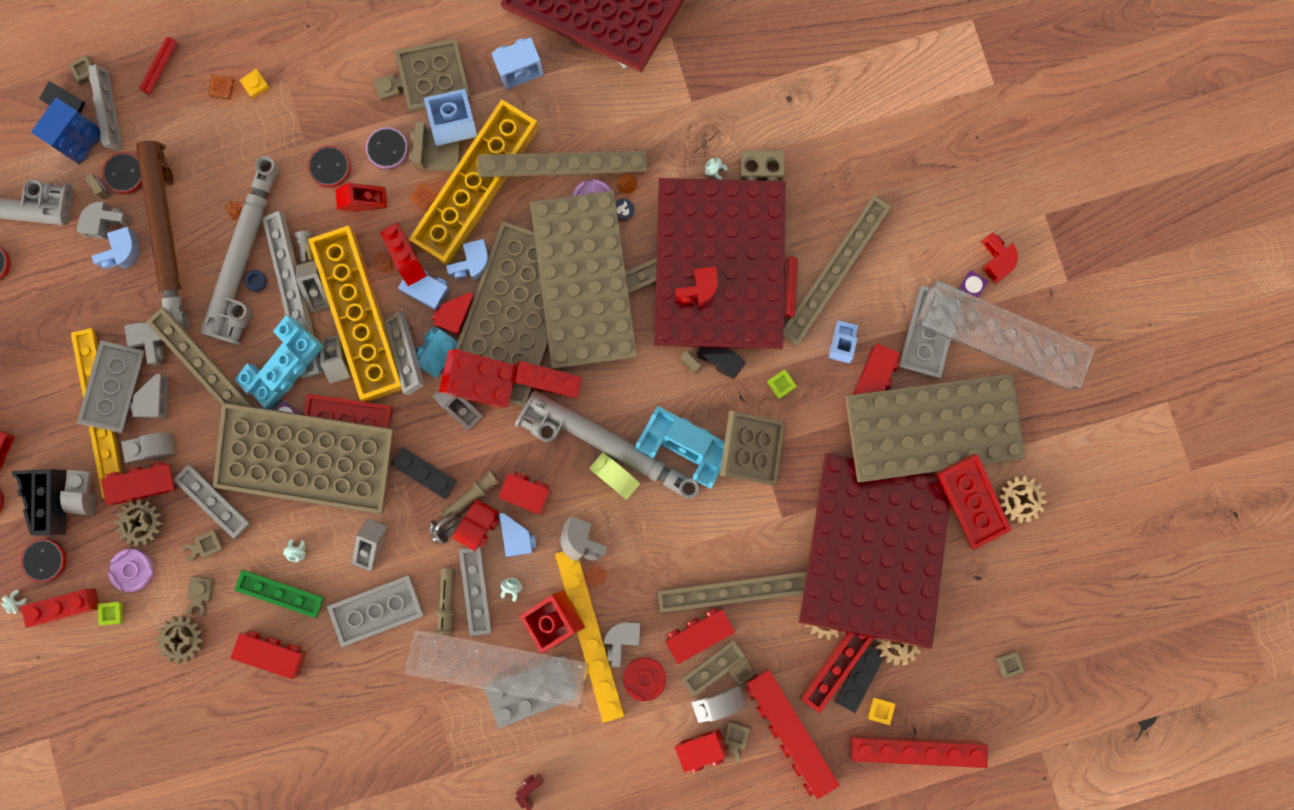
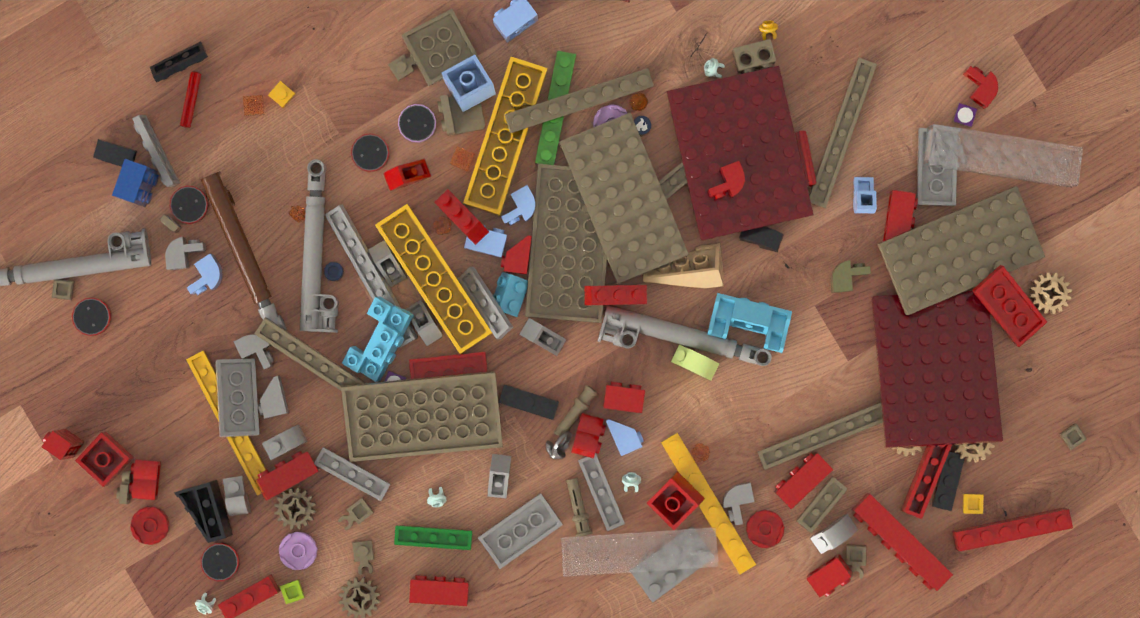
camera: 25 degrees left, 5 degrees up
dark tan tile [68,55,93,85] -> none
light grey pin [295,231,314,263] -> none
red brick [438,349,517,408] -> none
light grey brick [560,516,607,561] -> none
dark tan tile [680,351,701,374] -> none
dark tan plate [720,411,785,486] -> none
dark tan tile [728,658,756,687] -> none
lime plate [767,369,797,399] -> none
none -> black plate [150,42,208,83]
none -> bright green plate [535,51,576,165]
none -> tan wedge [643,243,724,288]
none -> yellow plate [759,20,778,40]
none -> olive brick [830,260,871,293]

